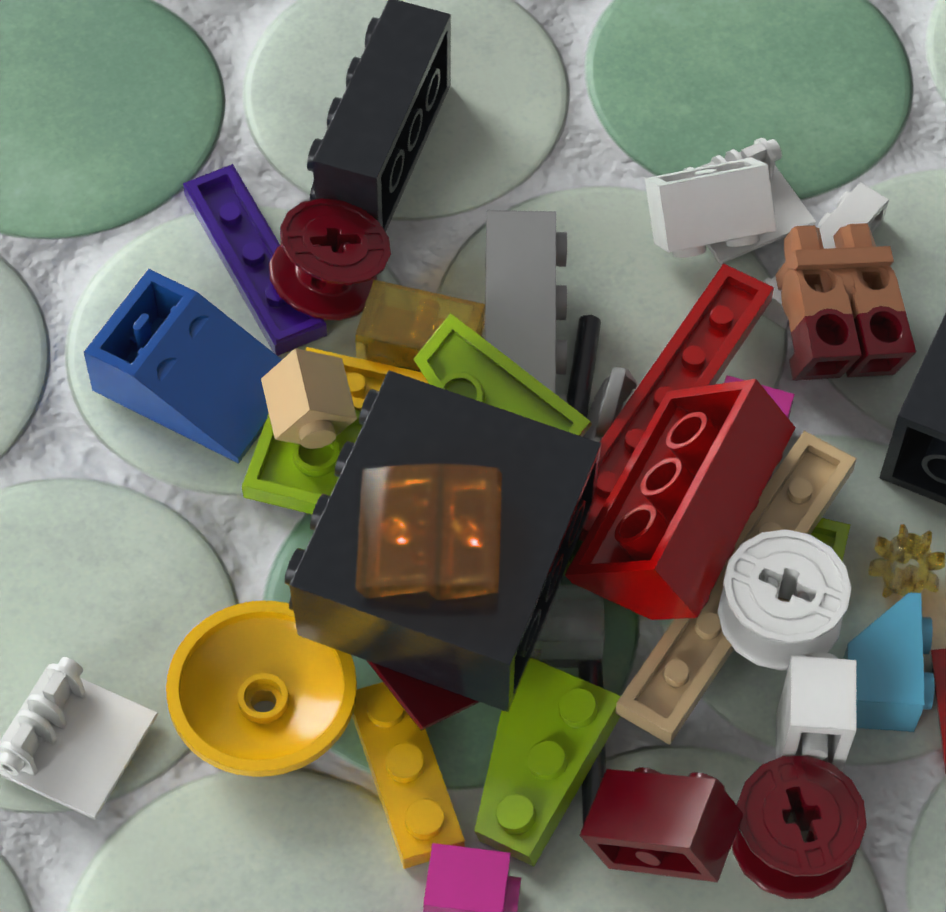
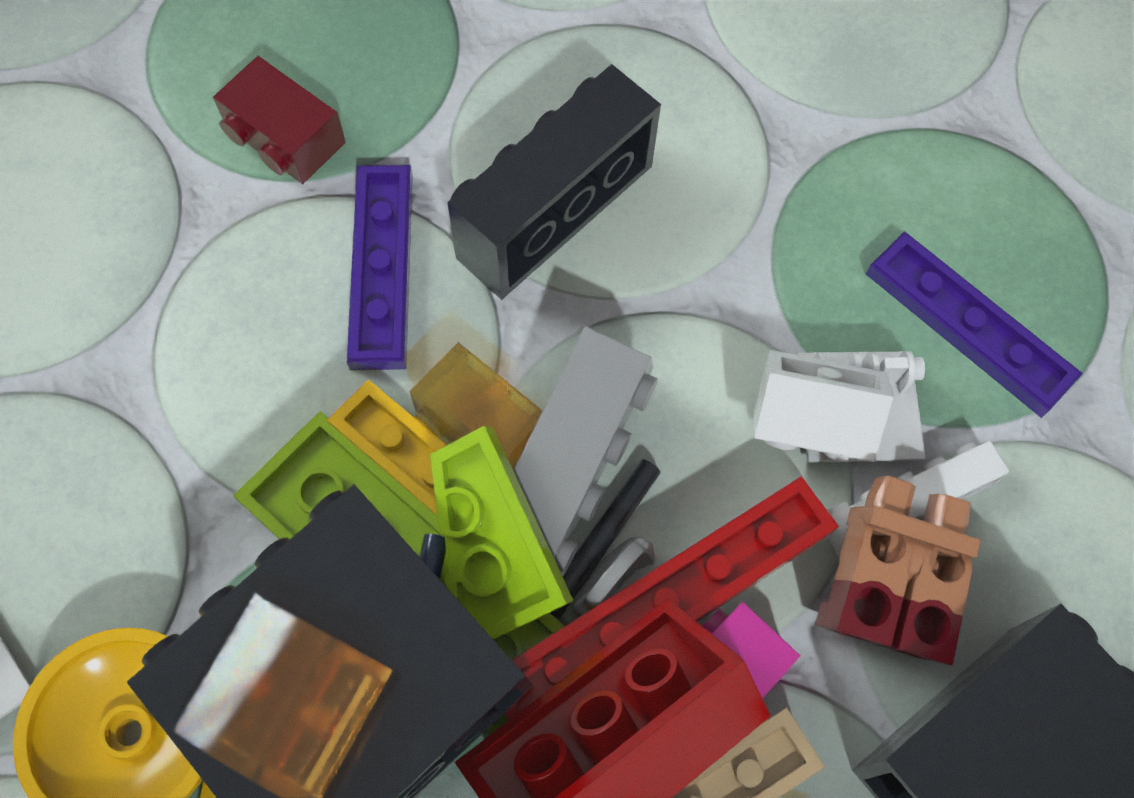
camera: 25 degrees right, 10 degrees up
blue slope [84,269,282,463] -> none
tan brick [261,348,357,449] -> none
dark red piece [269,198,391,321] -> none
none -> dark red brick [213,56,346,184]
none -> dark purple tile [866,231,1083,418]

